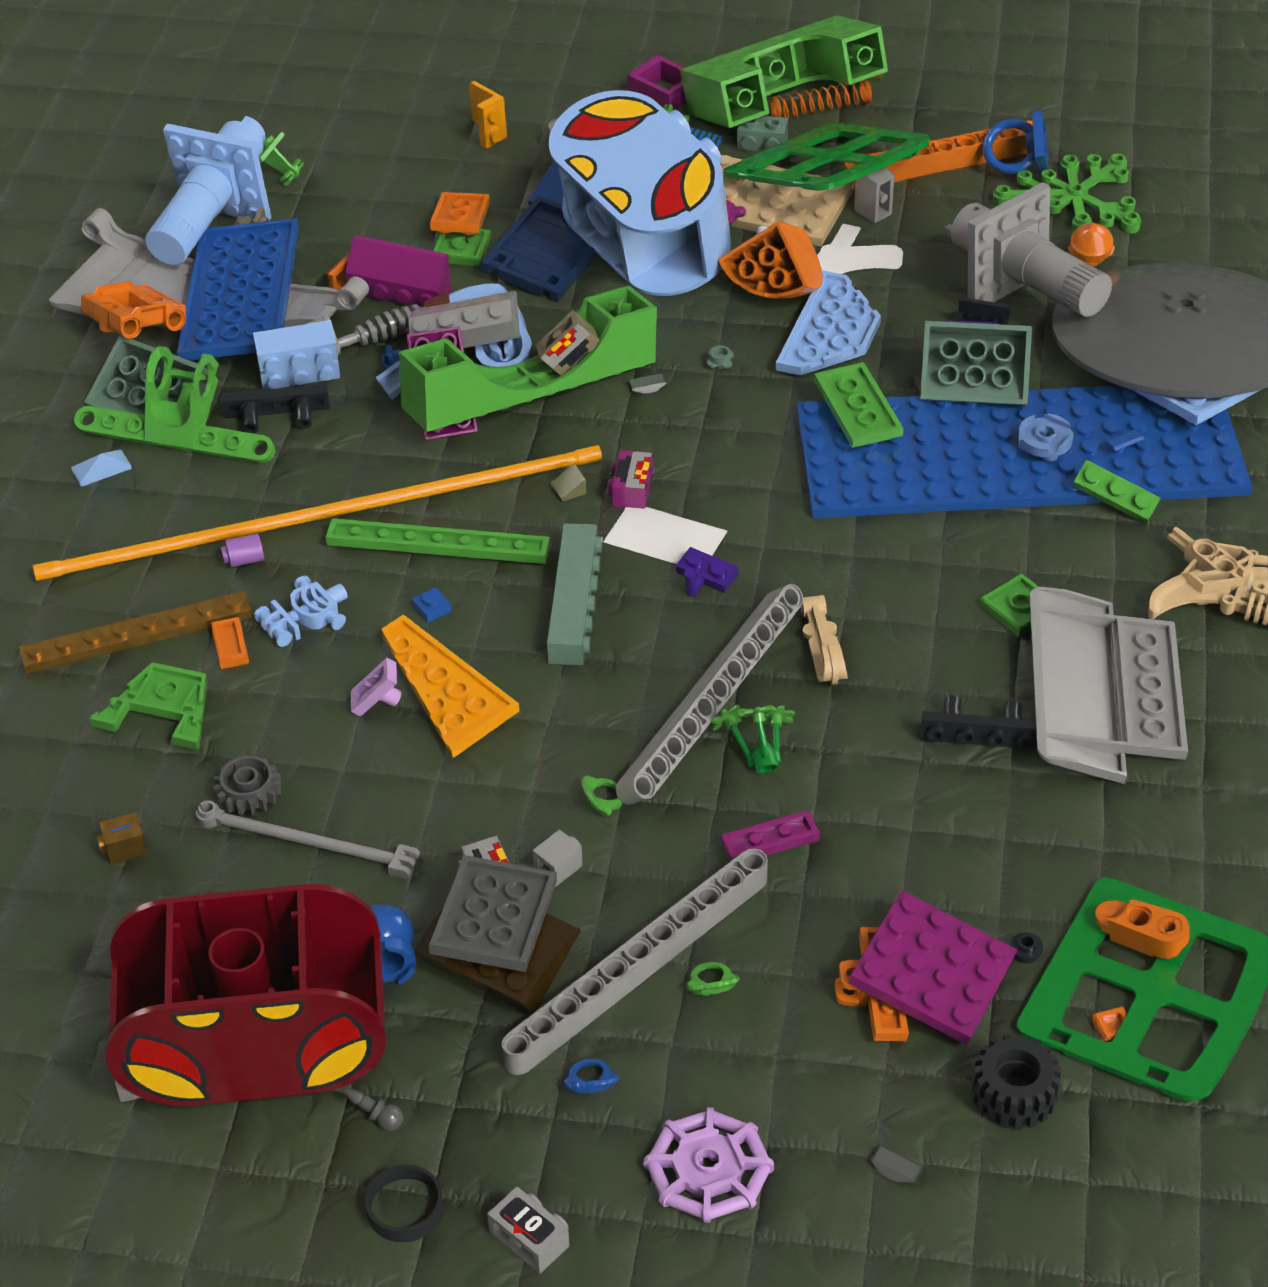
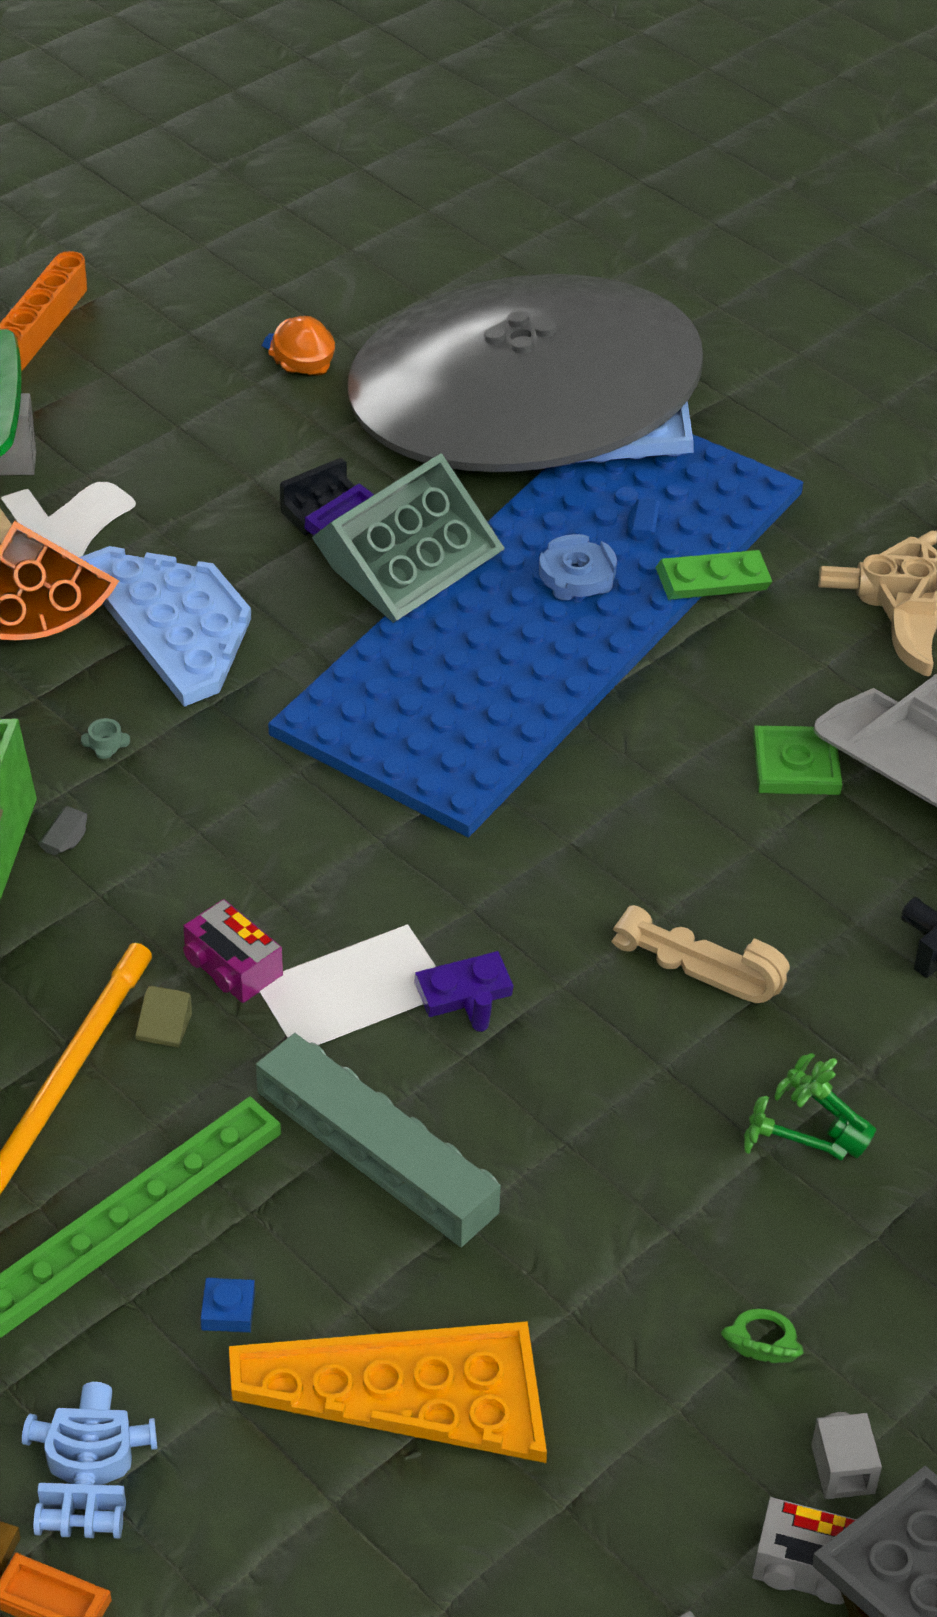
camera: 55 degrees left, 0 degrees up
lavender tile [351,658,401,717] -> none
light grey beam [616,584,803,805] -> none
bright green plate [814,362,903,448] -> none
light grey piece [944,182,1112,317] -> none
blue tile [983,110,1048,175] -> none
bright green plant [992,153,1141,234] -> none

